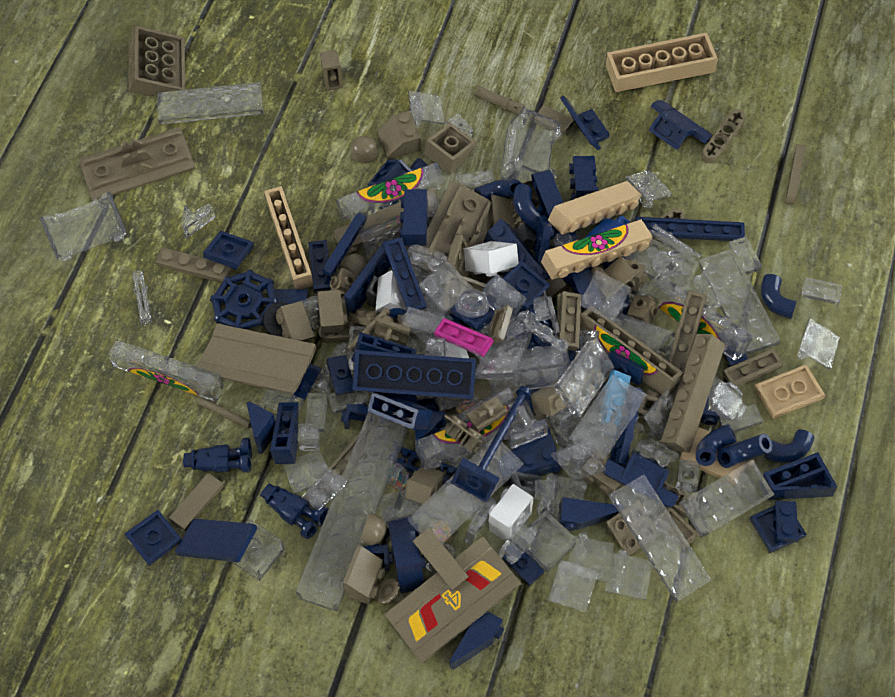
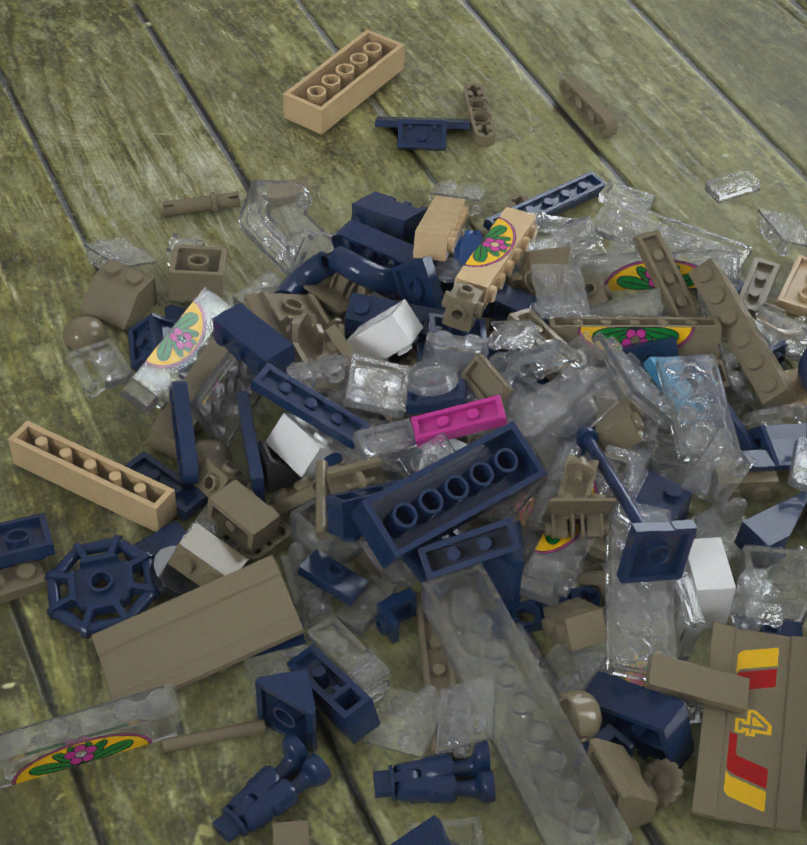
camera: 45 degrees left, 15 degrees down
dark blue plate [560,95,609,150] -> none
dark blue cylinder [761,274,797,319] -> none
none -> clear plate [65,338,134,399]
none -> dark tan brick [441,282,485,333]

